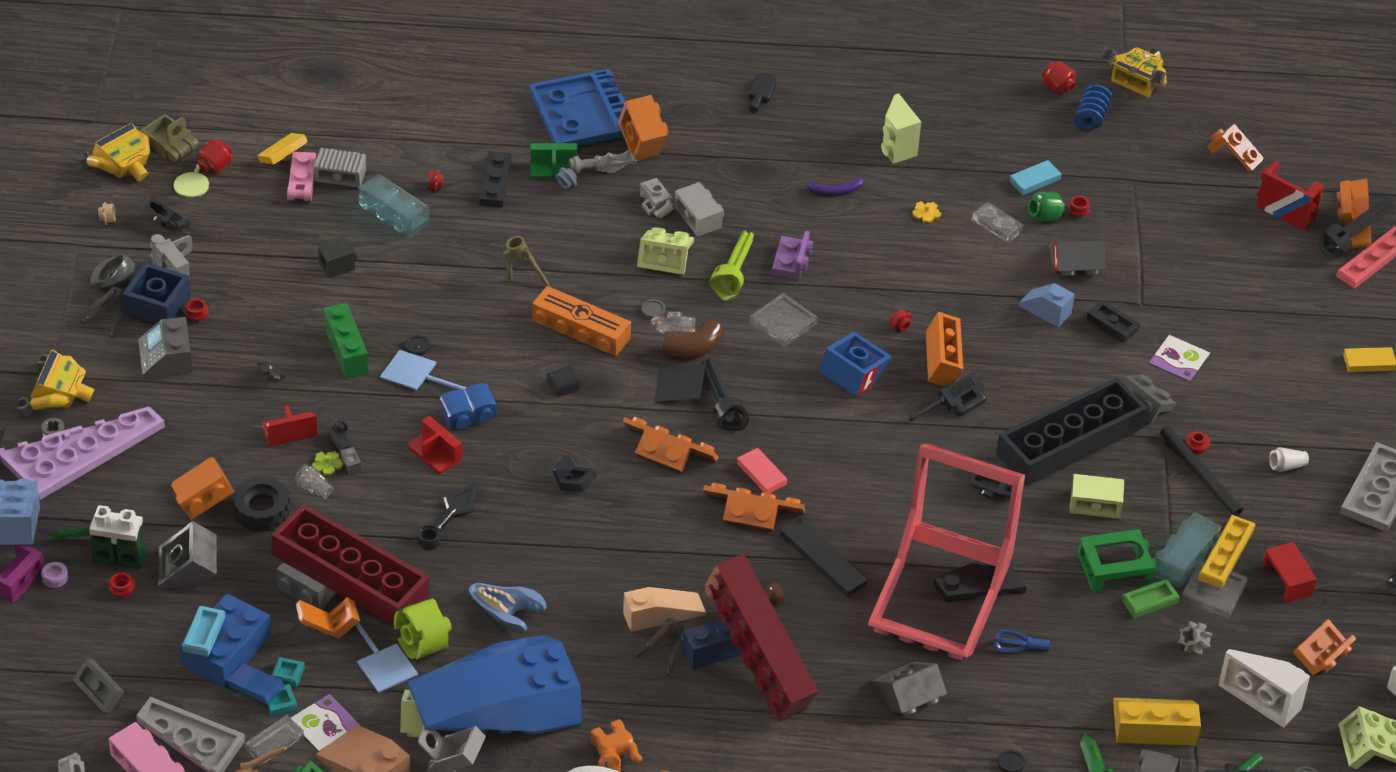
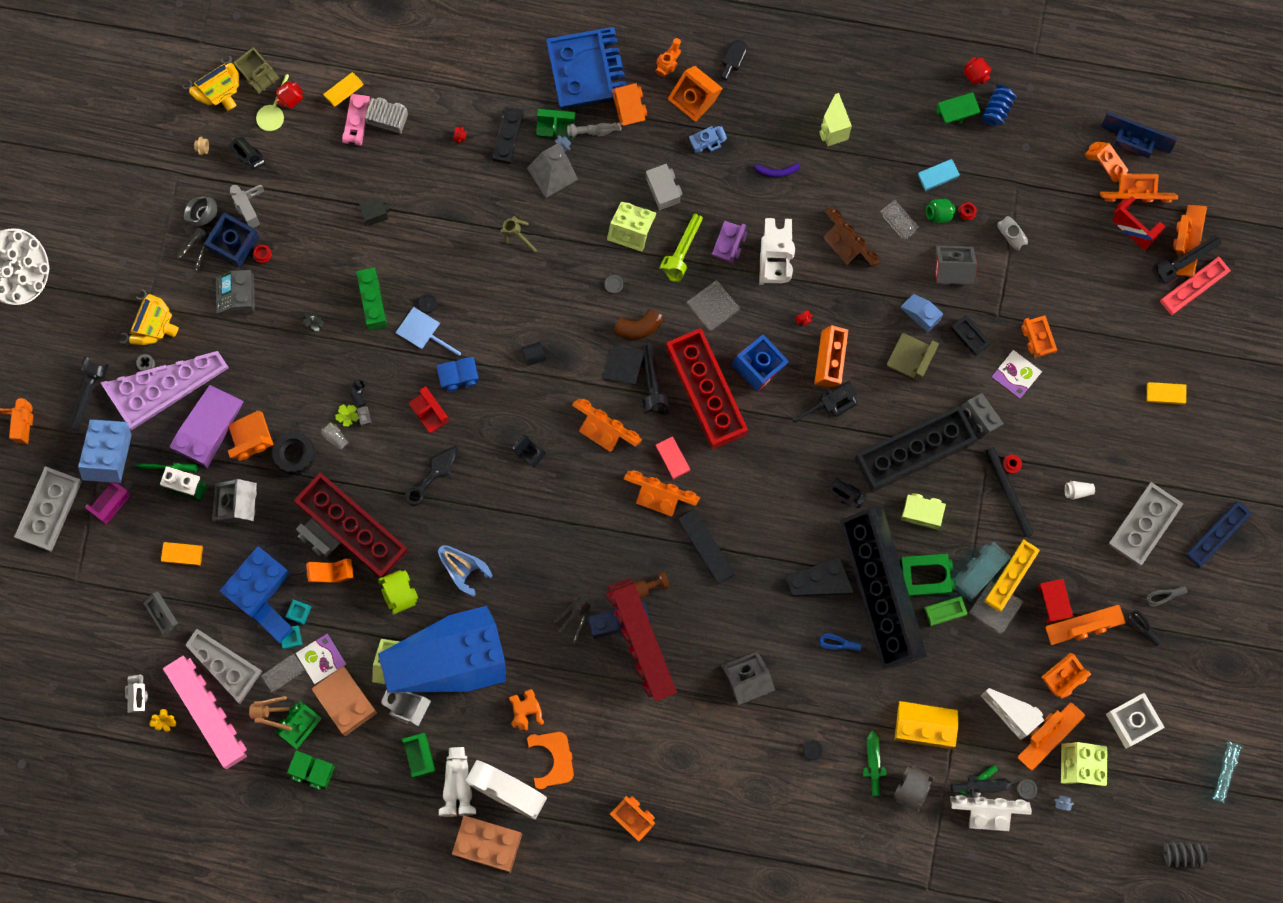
camera: 10 degrees right, 30 degrees up
lavender tile [41,562,68,588] -> none
red plate [108,572,135,597] -> none
medium azure tile [182,606,225,657] -> none
red panel [262,405,318,447] -> none
light blue piece [355,622,418,693] -> none
clear light blue brick [358,173,430,238] -> none
orange brick [532,286,631,356] -> none
light nougat slope [623,587,706,632] -> none
light grey piece [640,178,674,219] -> none
clear piece [651,312,695,333] -> none
coral window [868,443,1025,660] -> none
yellow plant [912,201,941,223] -> none
torso [1100,47,1167,98] -> none
light grey gear [1178,621,1212,655] -> none
none -> light orange tile [161,542,203,566]
none -> medium lavender slope [170,385,244,469]
none -> flat silver slope [527,143,578,199]
none -> orange piece [655,38,681,77]
none -> red brick [666,328,748,450]
none -> orange slope [668,66,723,122]
none -> medium blue piece [689,126,727,153]
none -> white piece [759,218,795,285]
none -> reddish brown bracket [823,208,880,266]
none -> black brick [840,507,927,669]
none -> olive bracket [887,333,939,382]
none -> green panel [936,92,980,124]
none -> light grey piece [997,216,1028,251]
none -> orange bracket [1018,703,1085,771]
none -> orange bracket [1021,316,1057,358]
none -> orange bracket [1045,605,1125,645]
none -> orange bracket [1100,173,1178,202]
none -> dark blue bracket [1101,112,1177,158]

